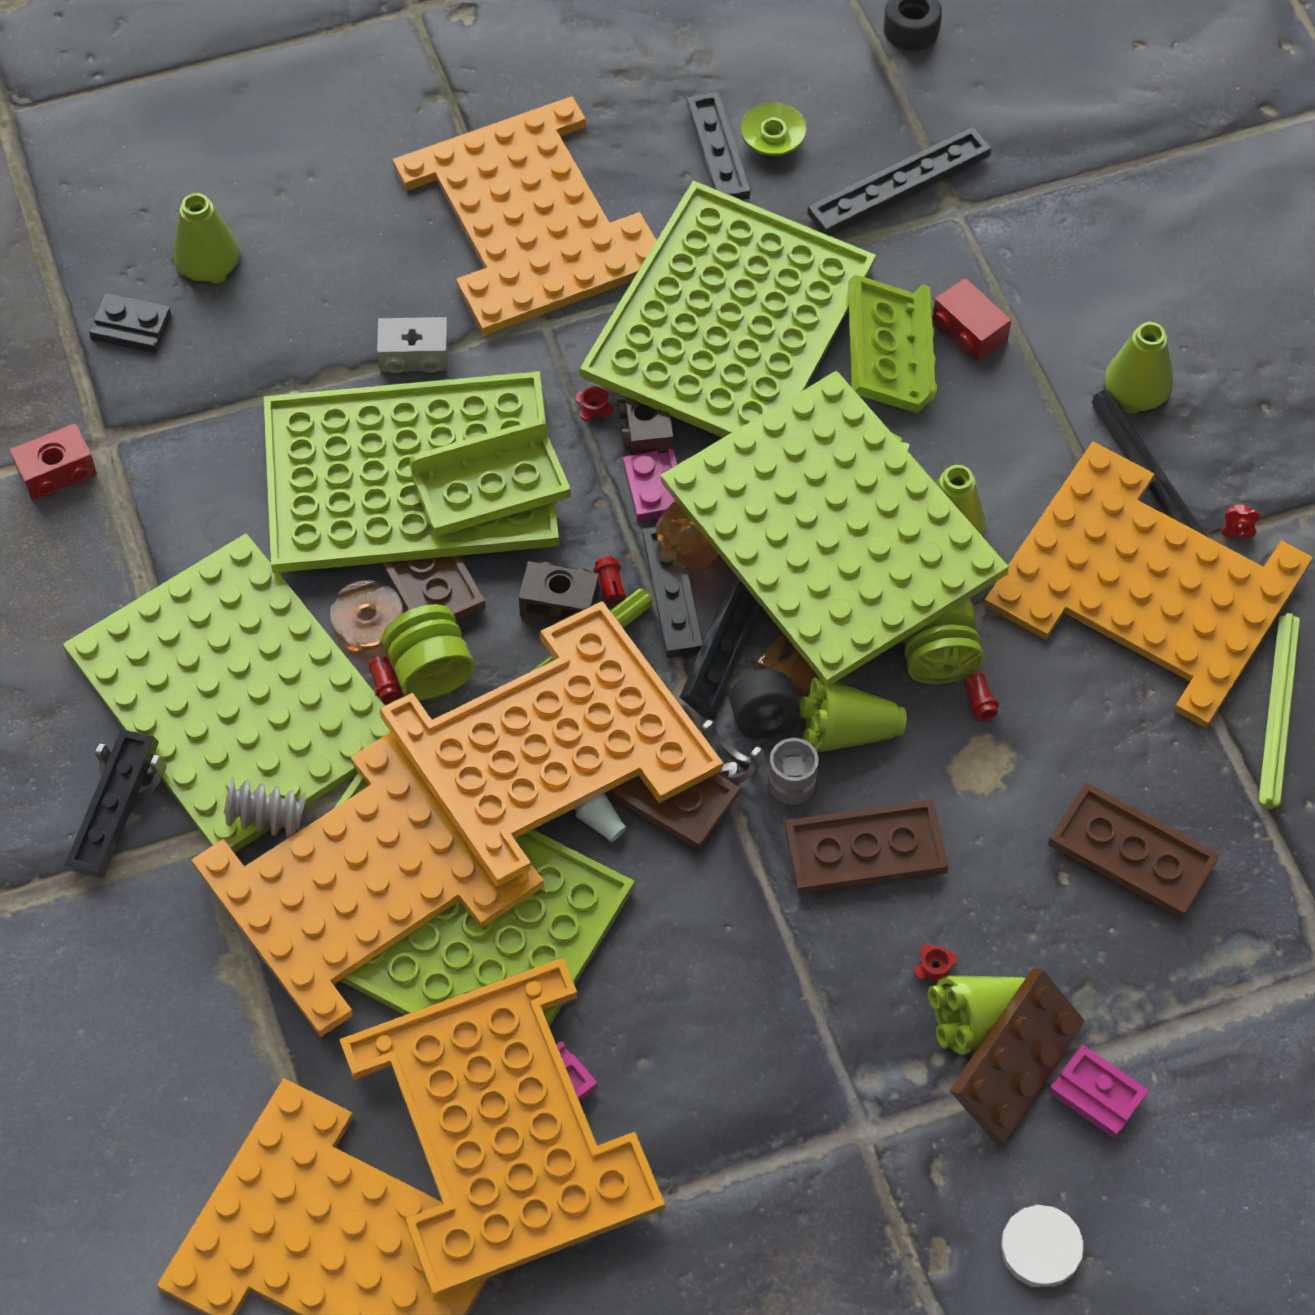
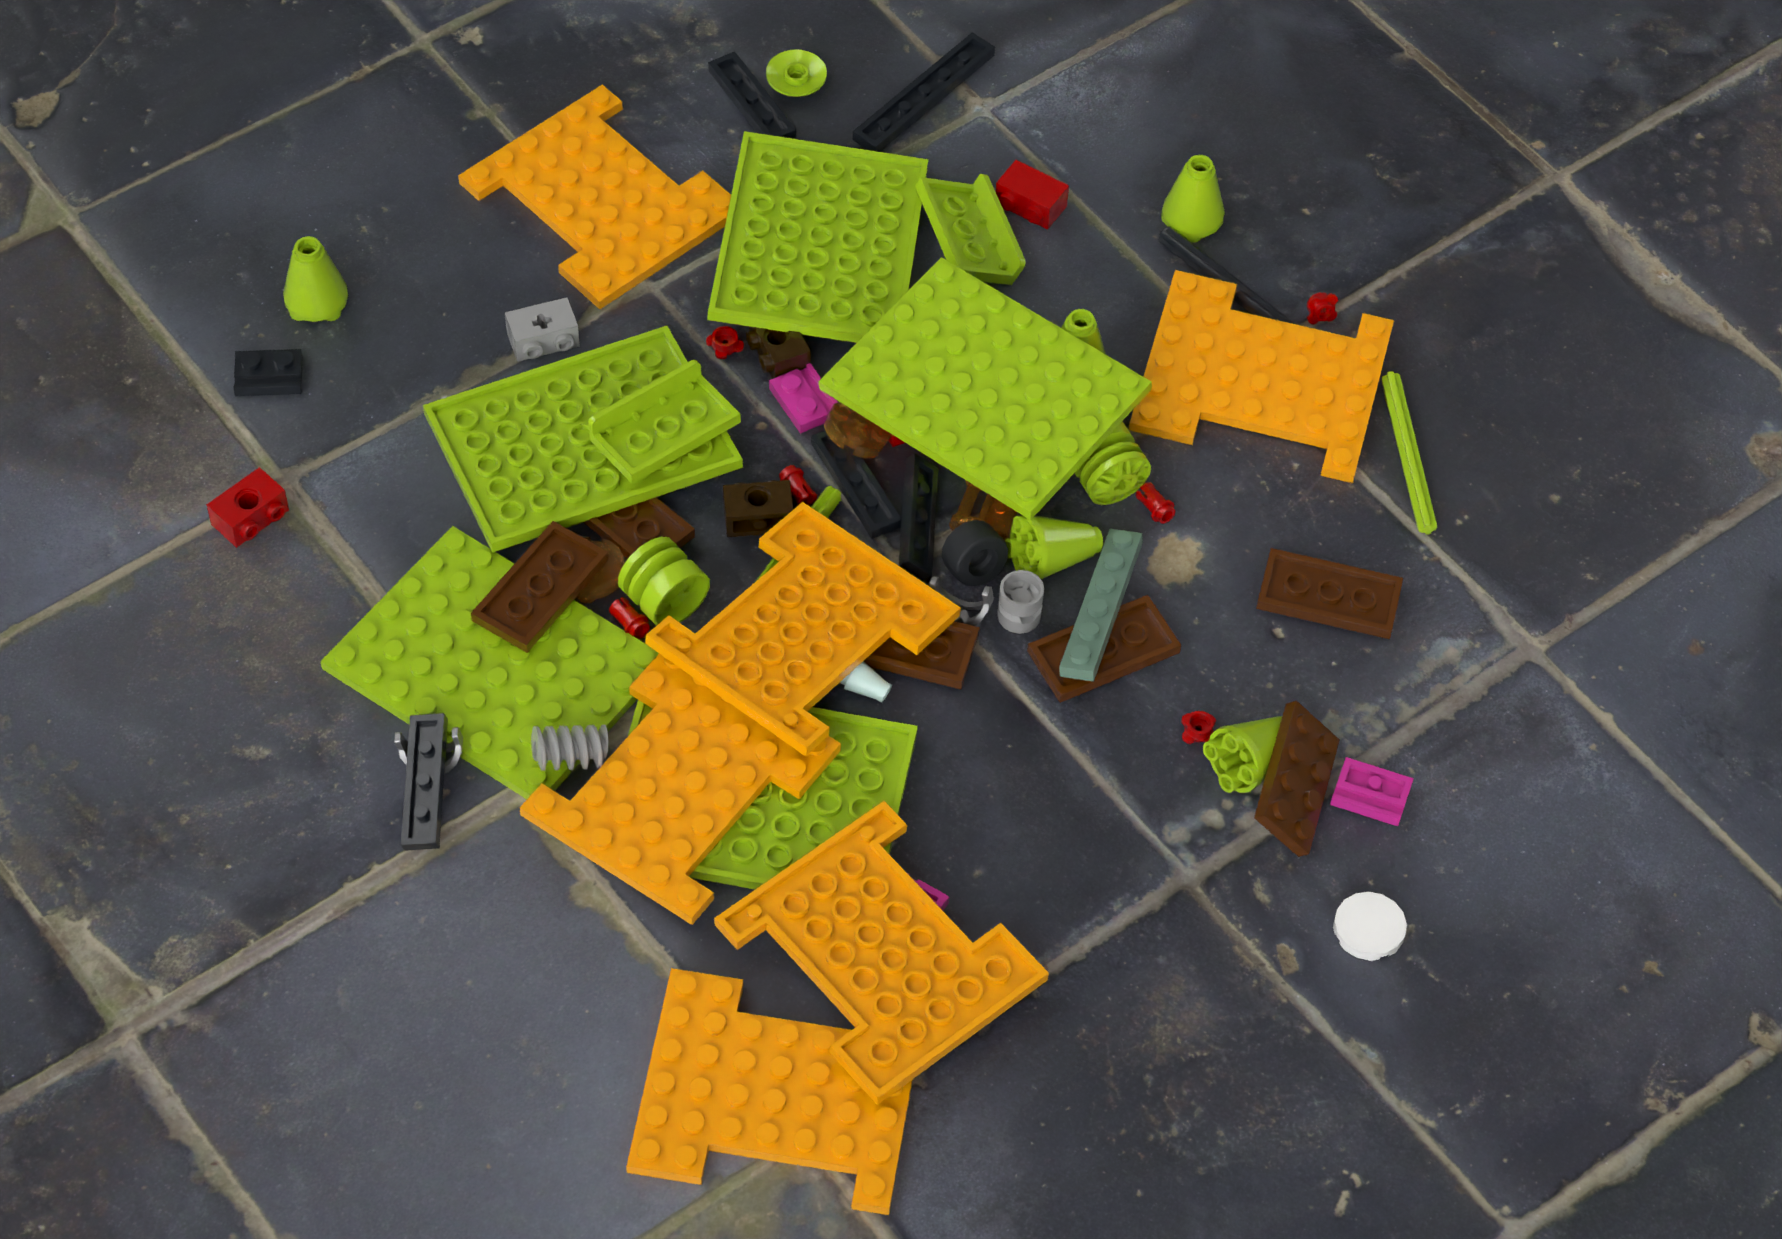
camera: 20 degrees left, 5 degrees down
none -> reddish brown plate [471,521,609,653]
none -> sand green plate [1059,529,1143,682]

